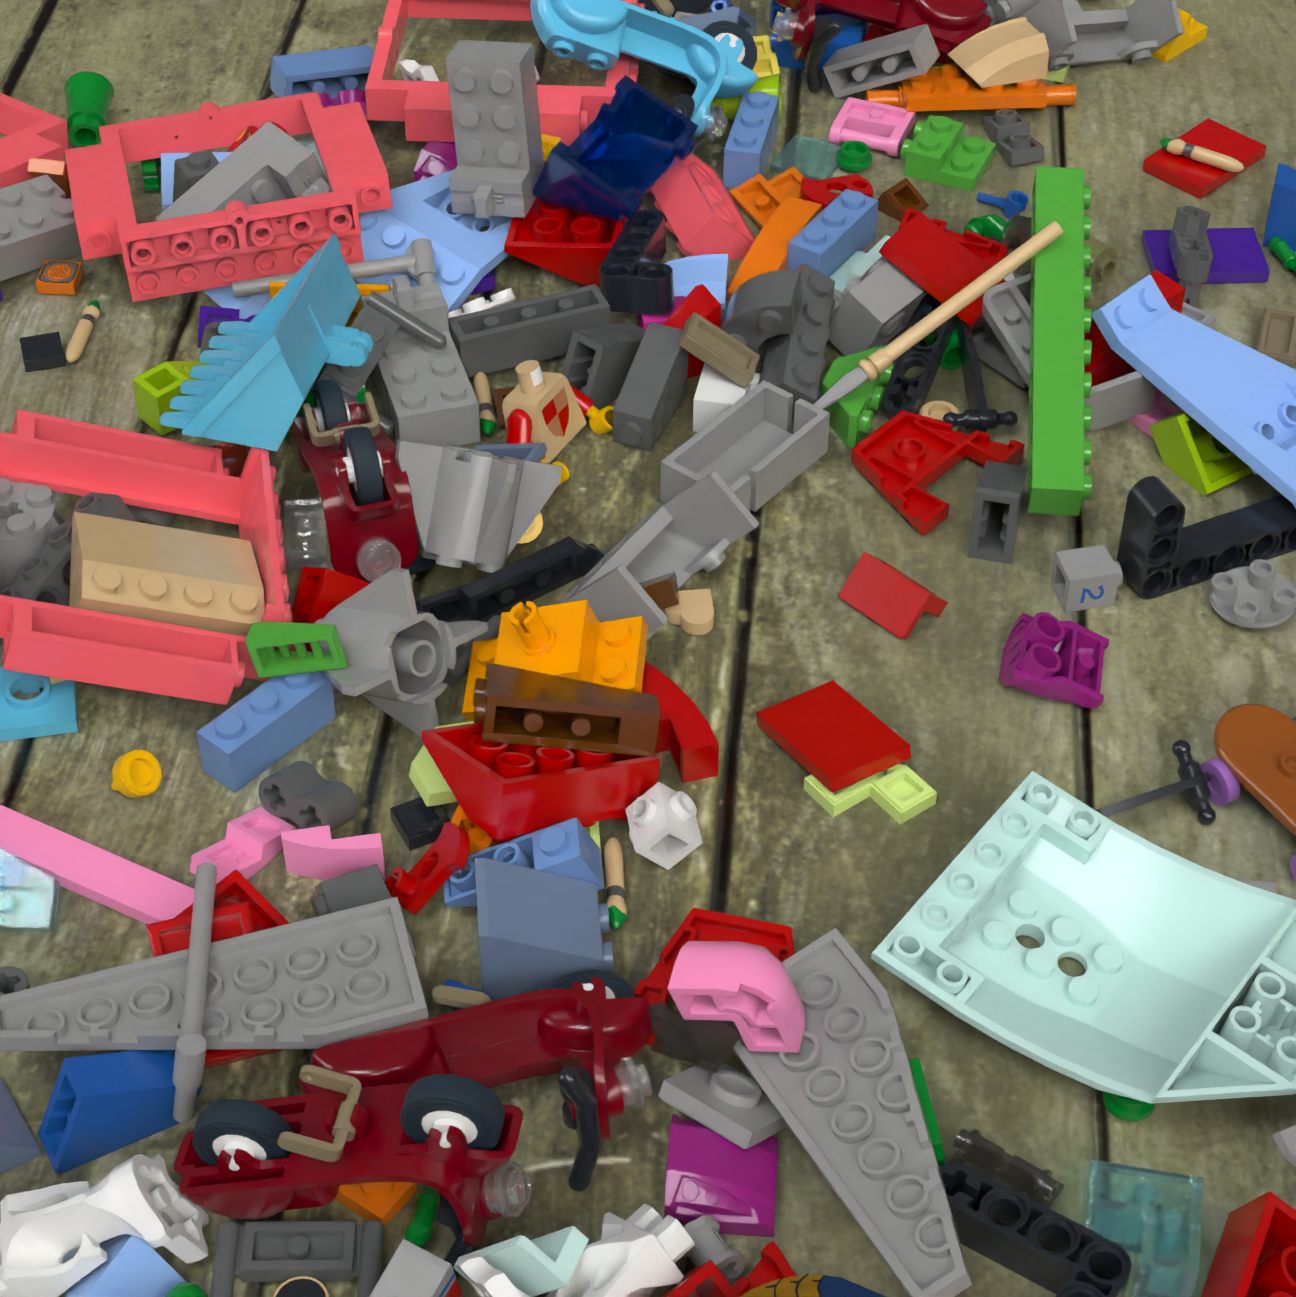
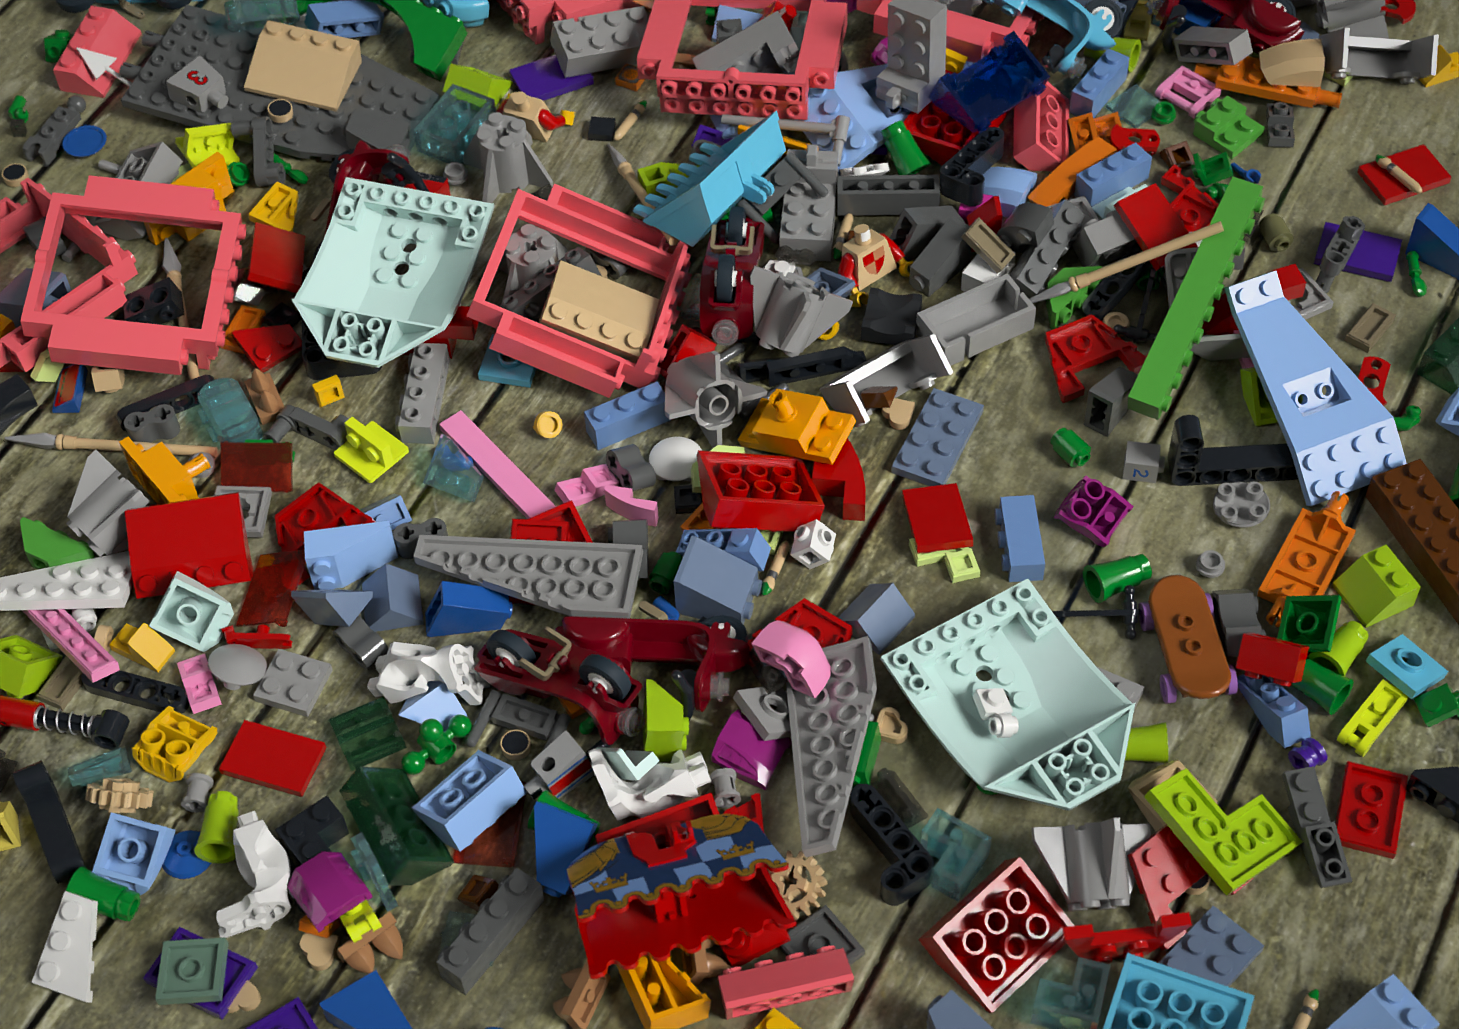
camera: 25 degrees right, 10 degrees up
light grey bar [172,863,217,1123] -> none
bright green slope [245,621,348,678] -> none
red piece [384,822,470,915] -> none
reddish brown slope [473,663,660,757] -> none
red panel [839,551,948,639] -> none
none -> tan piece [607,144,679,246]
none -> lime slope [643,679,689,762]
none -> green brick [648,551,683,595]
none -> white dish [649,437,702,481]
none -> clear smoke piece [775,245,816,266]
none -> sand blue slope [838,583,915,655]
none -> black brick [861,287,922,345]
none -> tan tile [875,707,908,744]
none -> green plant [881,120,931,175]
none -> sand blue plate [891,388,984,486]
none -> white plate [973,688,1019,738]
none -> medium blue brick [994,495,1045,582]
none -> green brick [1050,428,1091,467]
none -> green plant [1083,554,1152,603]
none -> green bracket [1191,152,1234,187]
none -> light grey plate [1196,550,1225,578]

